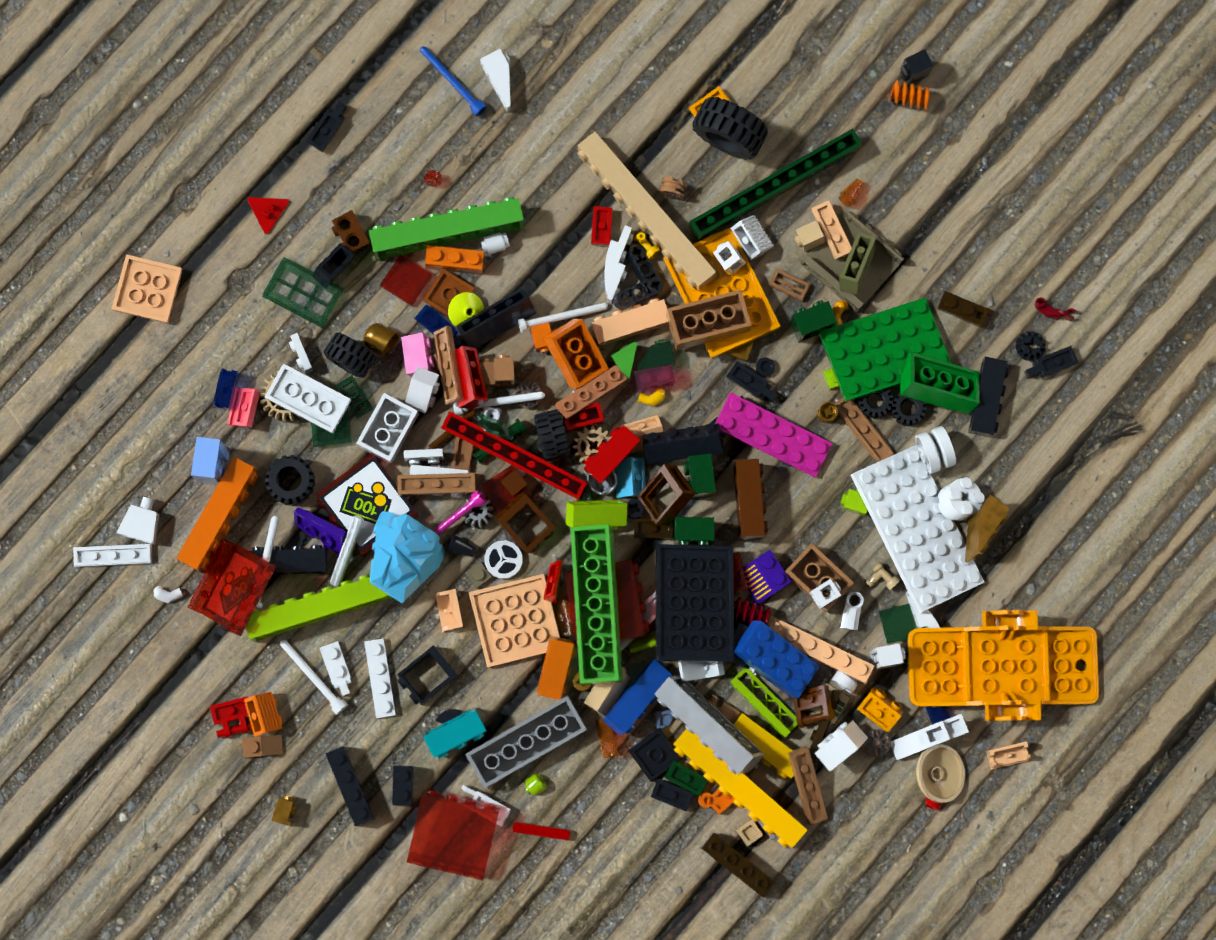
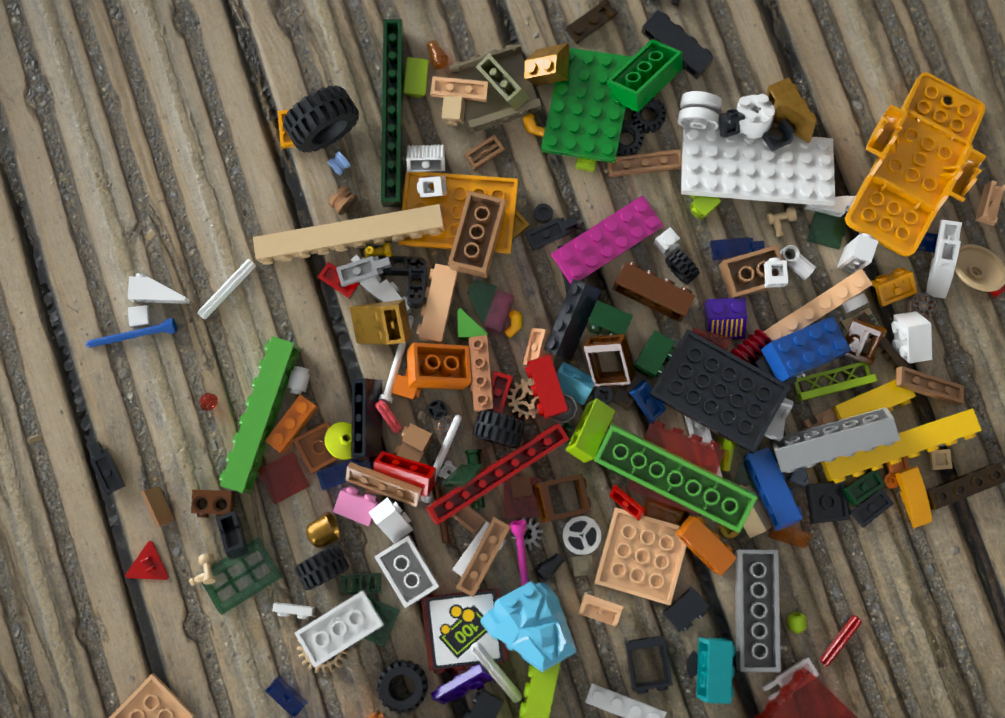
camera: 50 degrees left, 0 degrees up
coral plate [227,387,260,428] -> none
white plate [404,449,444,465] -> none
dark green brick [790,300,837,343] -> none
pearl gold wheel [817,402,838,423] -> none
none -> white tile [128,305,150,327]
none -> medium nougat slope [141,487,175,527]
none -> tan piece [189,553,215,586]
none -> white axle [197,259,256,319]
none -> light blue wheel [327,152,351,176]
none -> light grey hinge [336,256,392,287]
none -> pearl gold slope [350,299,412,345]
none -> coral axle [375,400,402,433]
none -> lime slope [403,57,429,98]
none -> black wheel [428,400,447,420]
none -> pearl gold slope [524,43,570,86]
none -> blue plate [629,380,666,422]
none -> white brick [653,227,680,258]
none -> black brick [662,587,709,632]
none -> black tyre [665,249,700,285]
none -> clear blue hinge [710,237,765,260]
none -> black bracket [719,109,745,138]
none -> black bracket [762,119,795,151]
none -> light orange slope [895,467,932,528]

